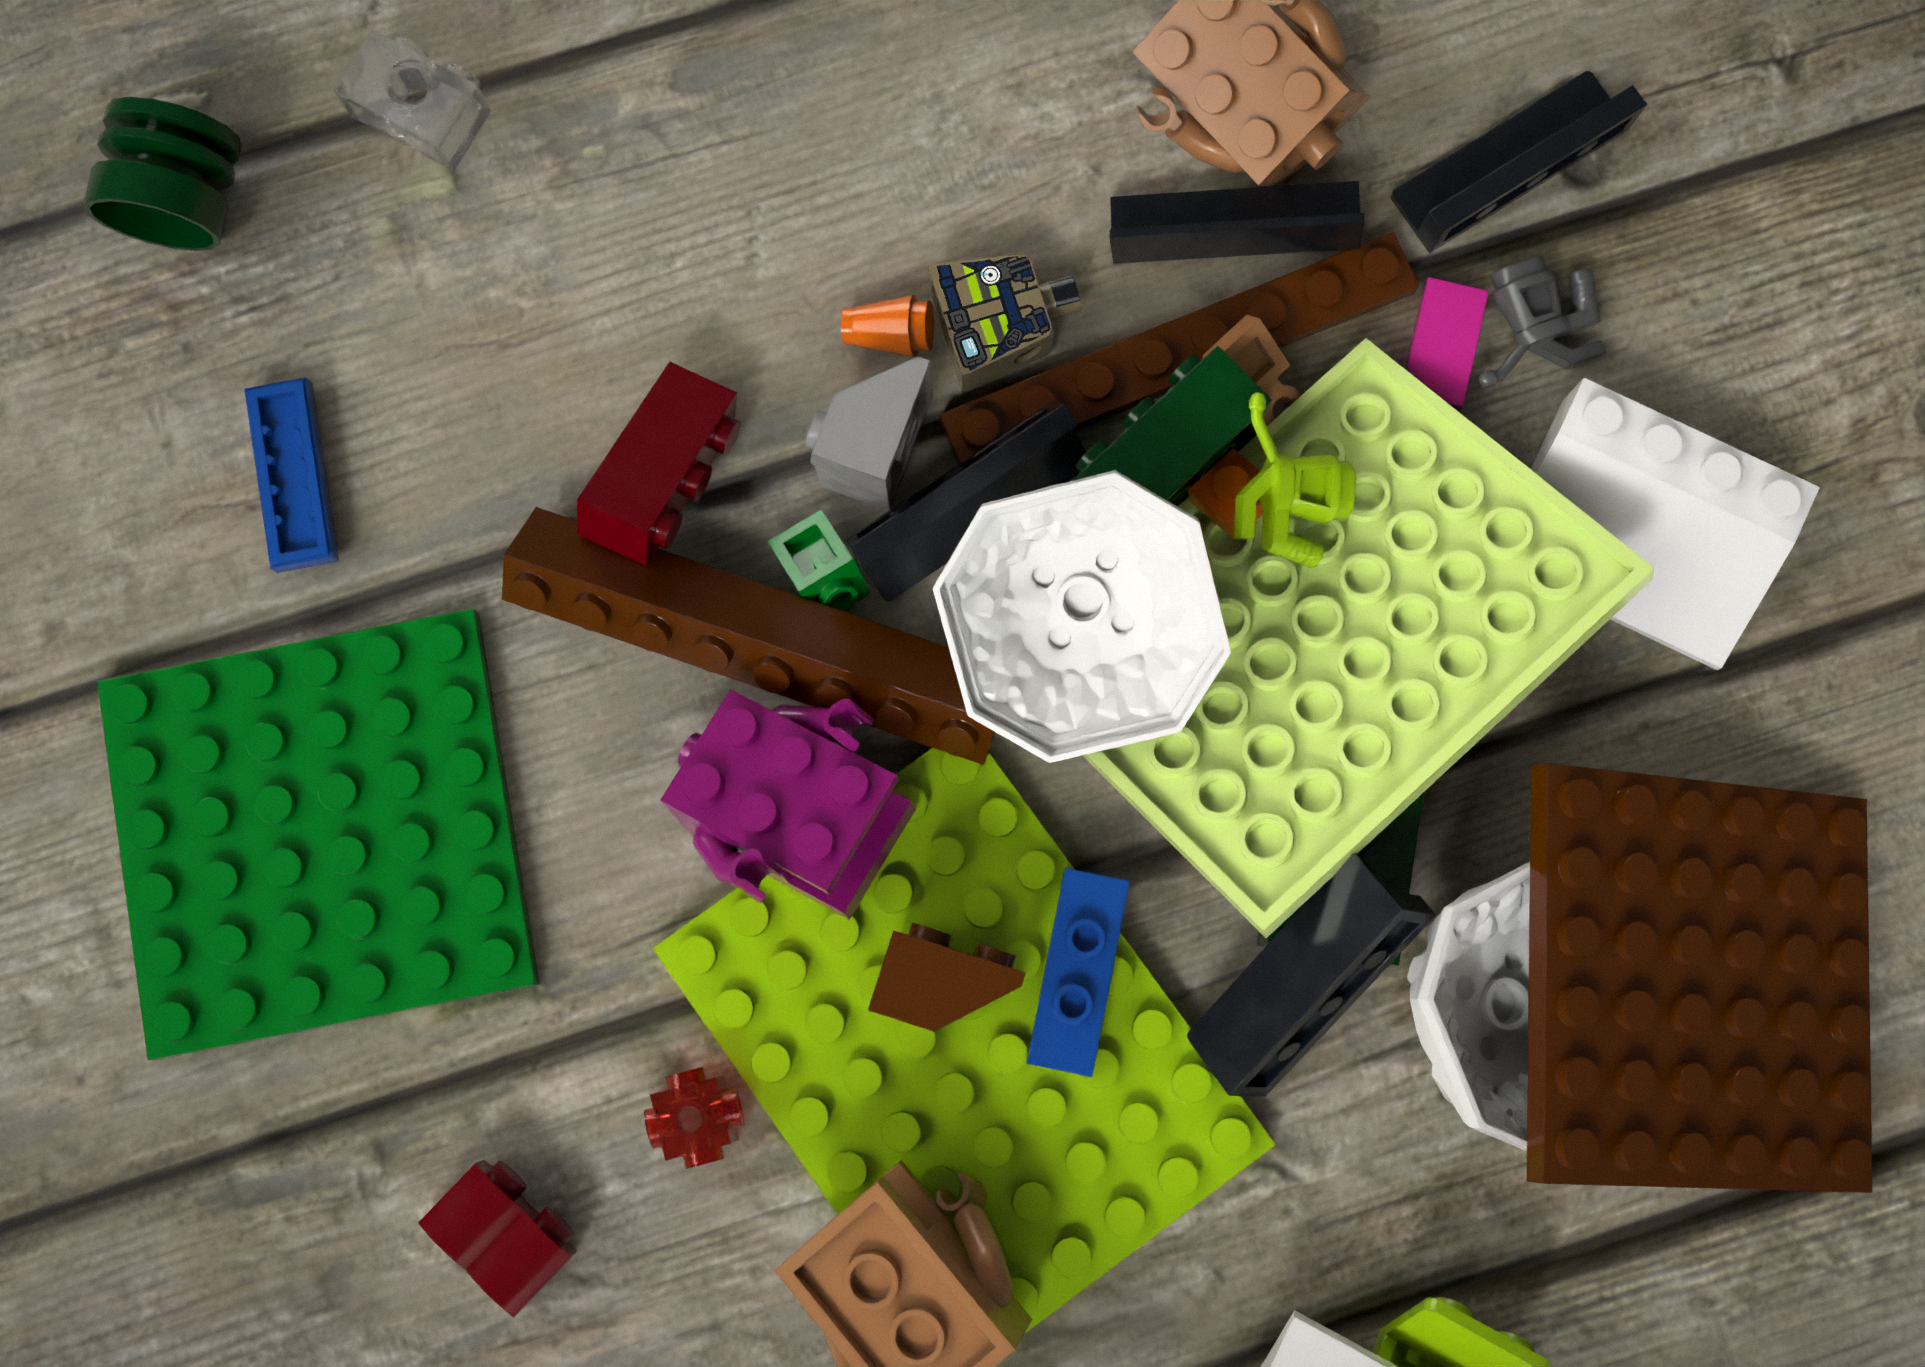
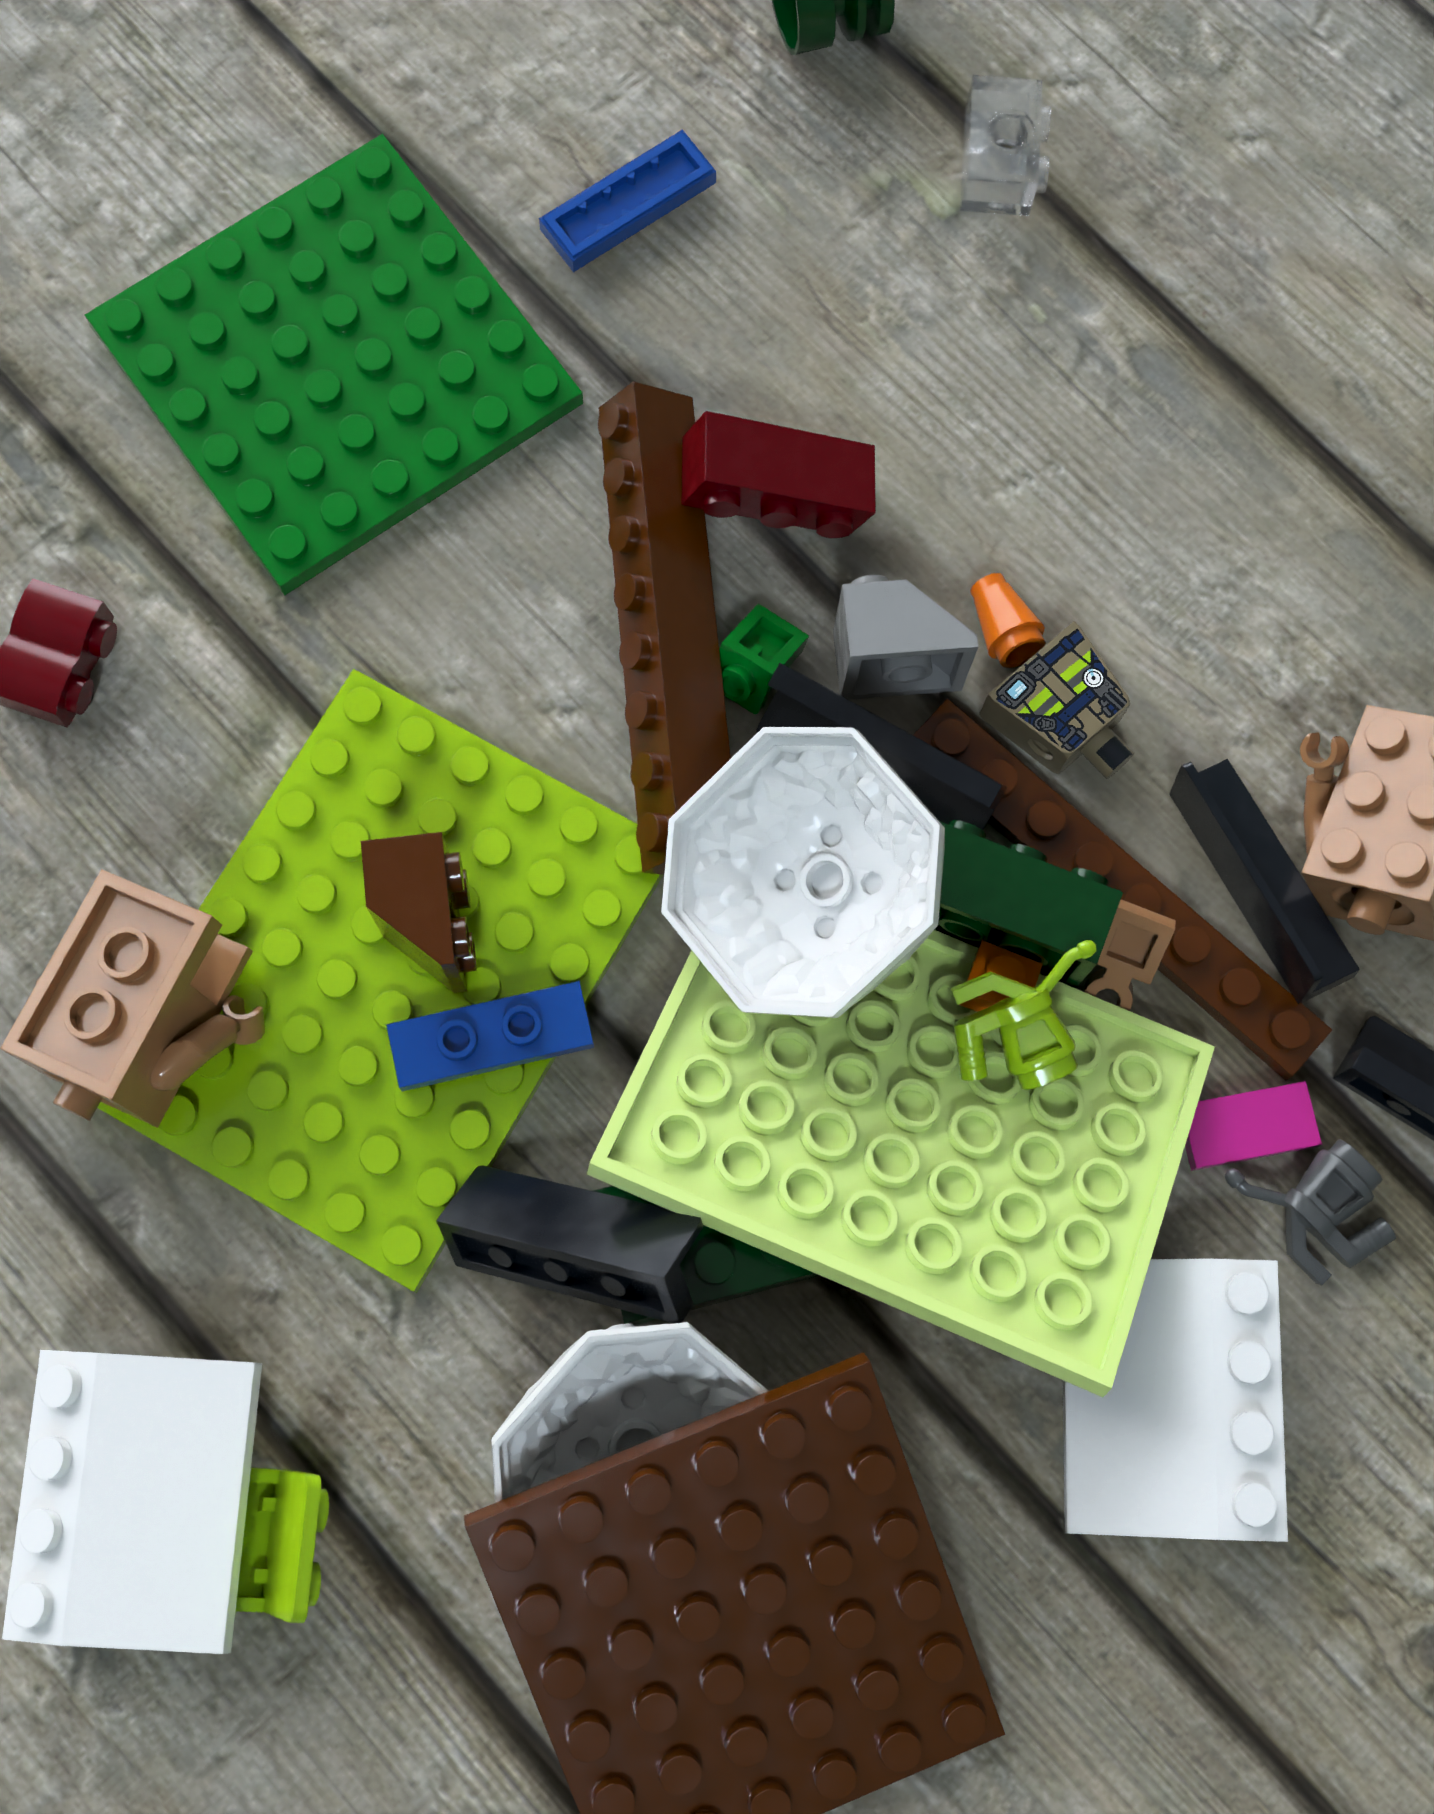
camera: 60 degrees right, 5 degrees down
clear red brick [644,1067,745,1169] -> none
magenta torso [660,689,916,920] -> none

